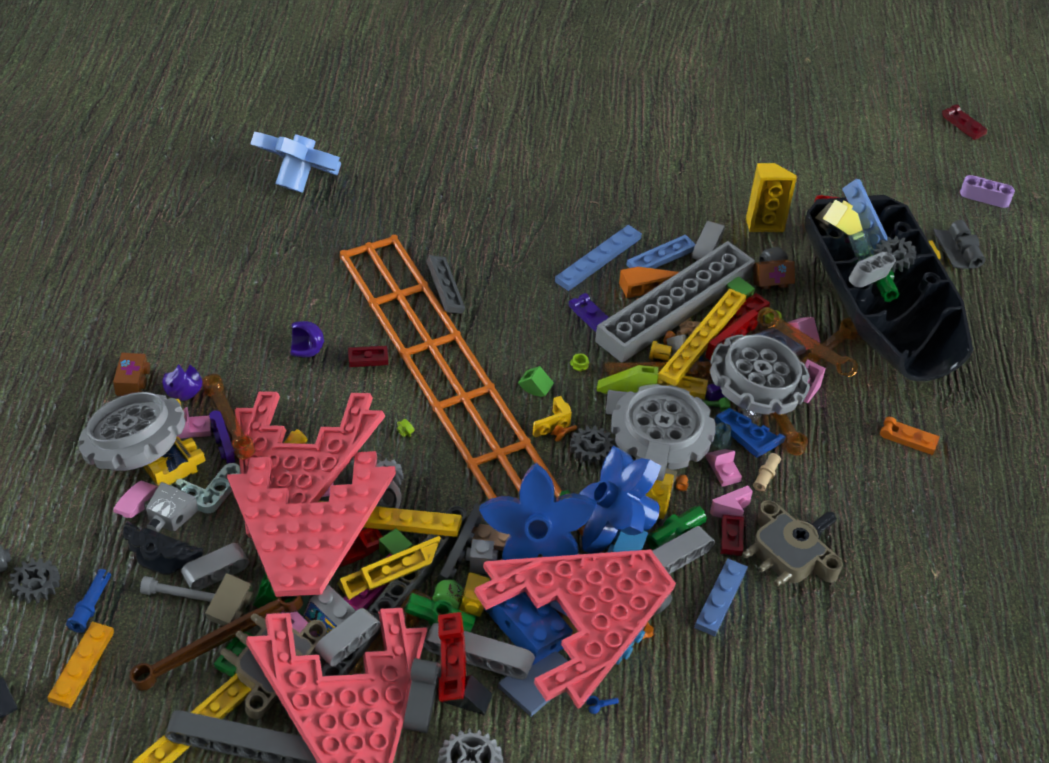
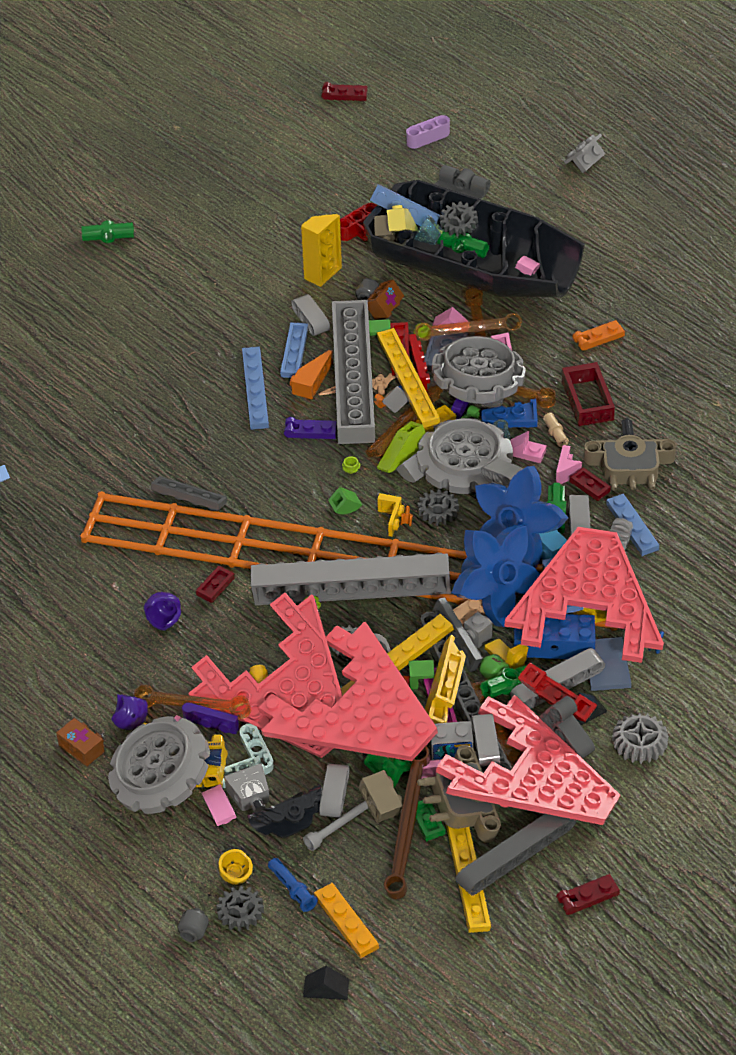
camera: 45 degrees left, 0 degrees up
yellow bush [649,340,672,361] -> none
light grey beam [849,252,896,287] -> none
none -> green piece [81,220,134,243]
none -> yellow helmet [218,849,253,885]
none -> light grey brick [251,553,451,605]
none -> bright pink slope [515,256,541,276]
none -> dark red window [561,362,615,426]
none -> light grey gear [610,518,633,550]

